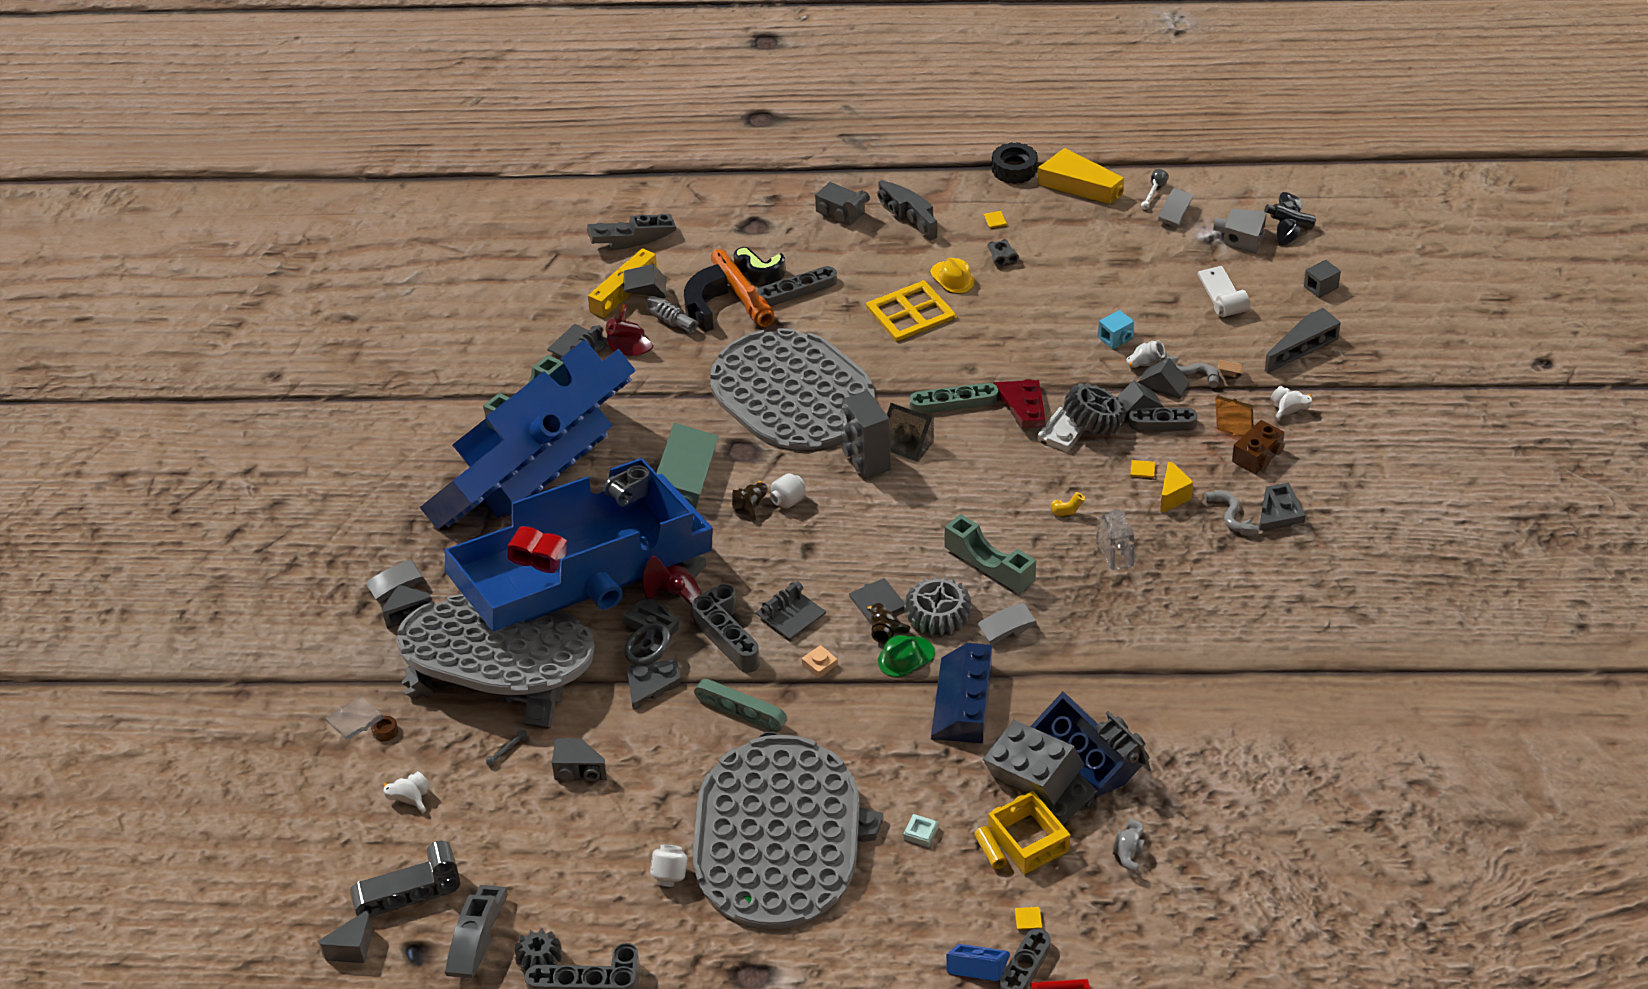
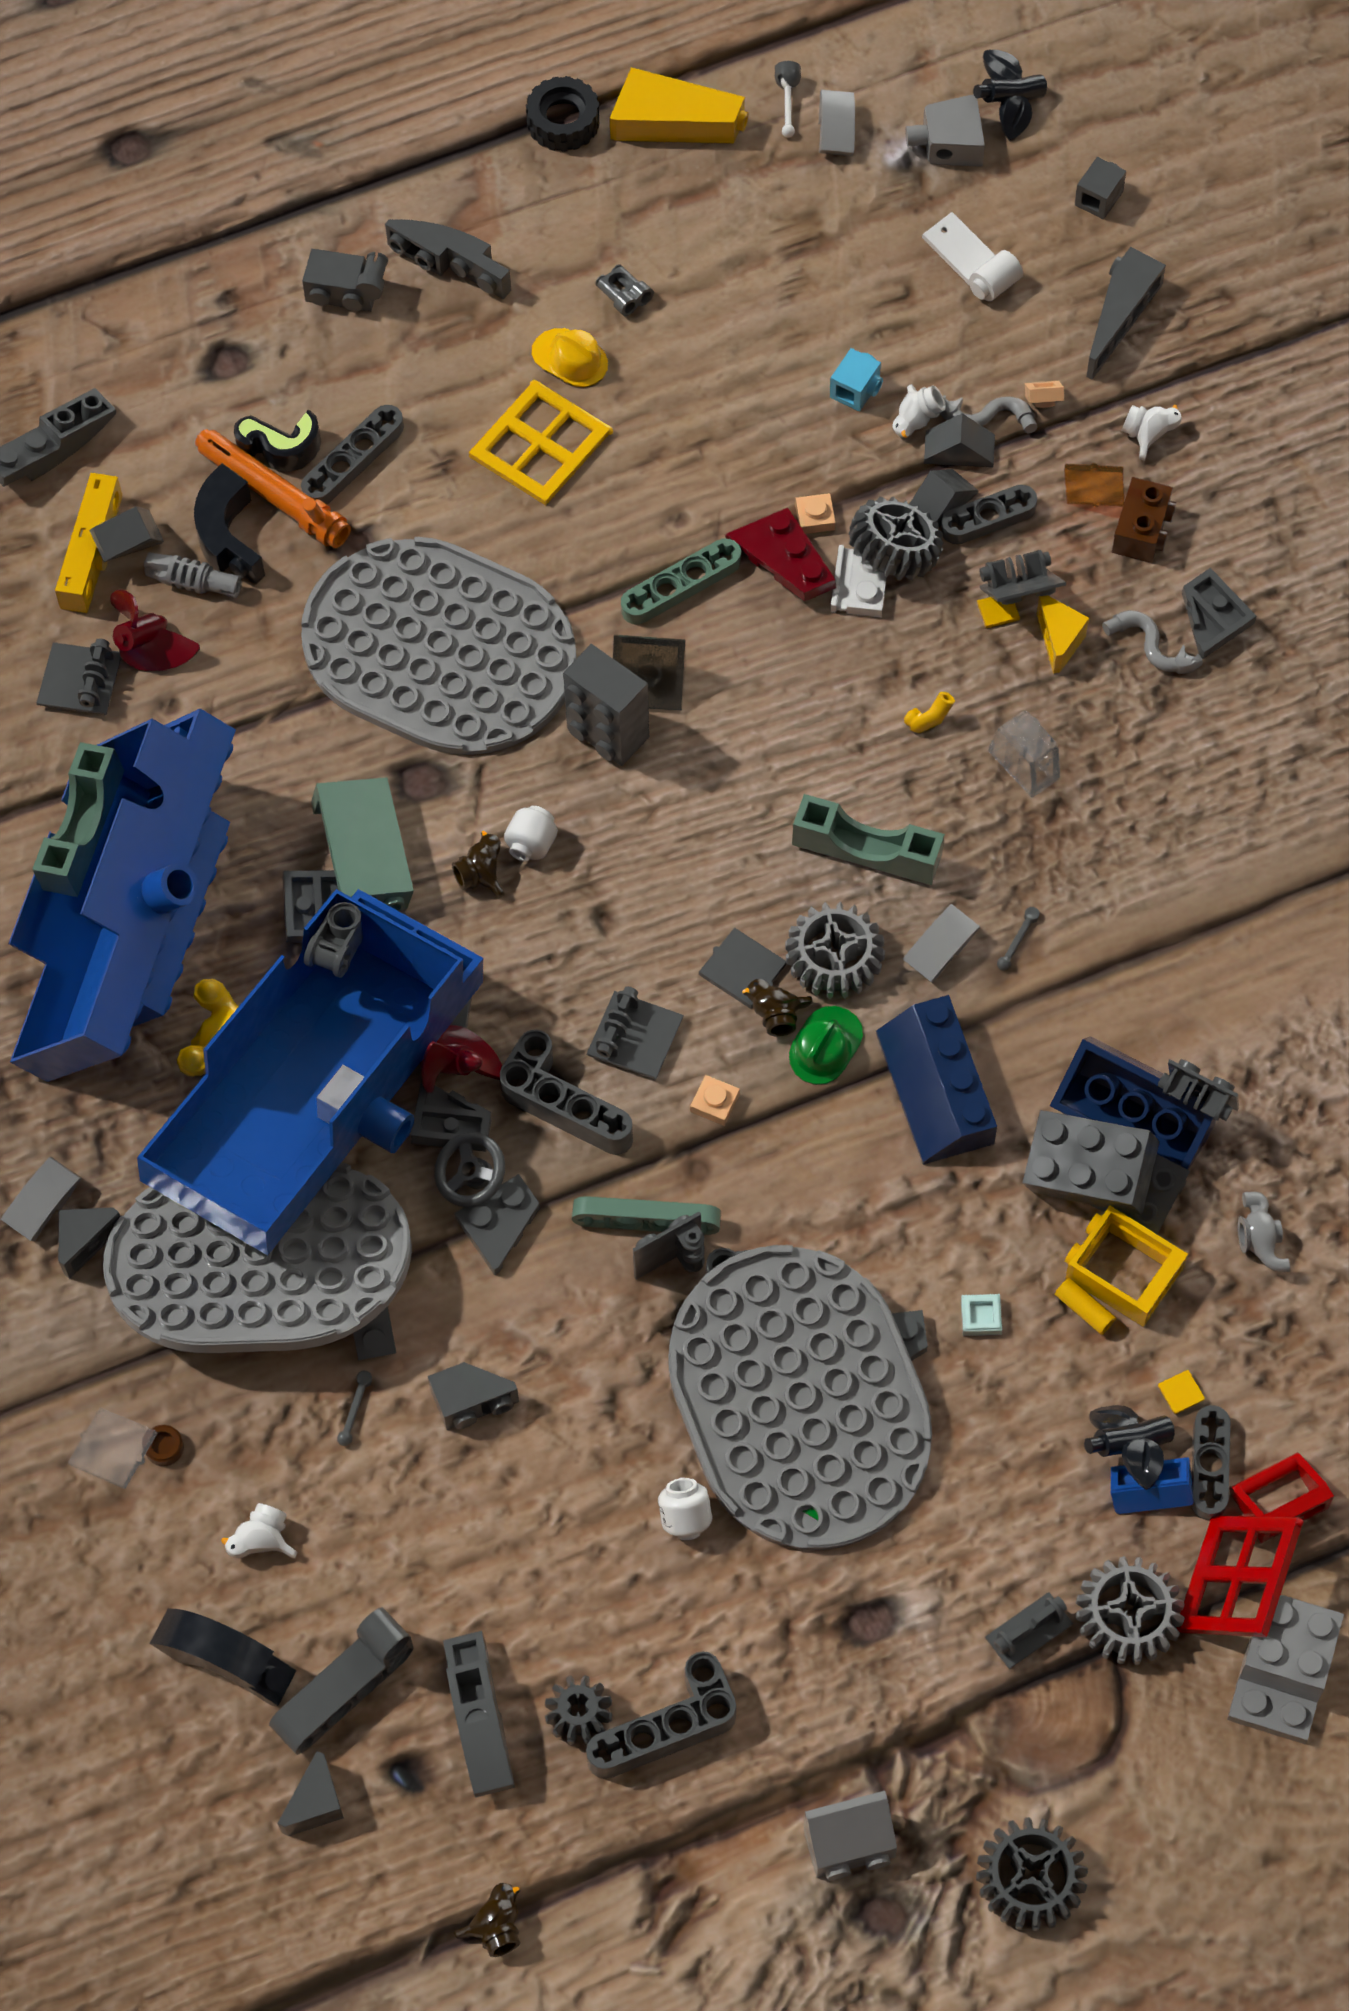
camera: 25 degrees left, 20 degrees up
dark grey tile [402,666,435,699] -> none
red brick [507,526,567,573] -> none
yellow piece [983,211,1007,229] -> none
none -> black arch [149,1608,297,1706]
none -> dark grey hinge [633,1212,705,1280]
none -> light nougat plate [795,493,835,534]
none -> dark grey hinge [979,550,1066,605]
none -> dark grey hinge [997,907,1039,971]
none -> black plant [1084,1405,1175,1490]

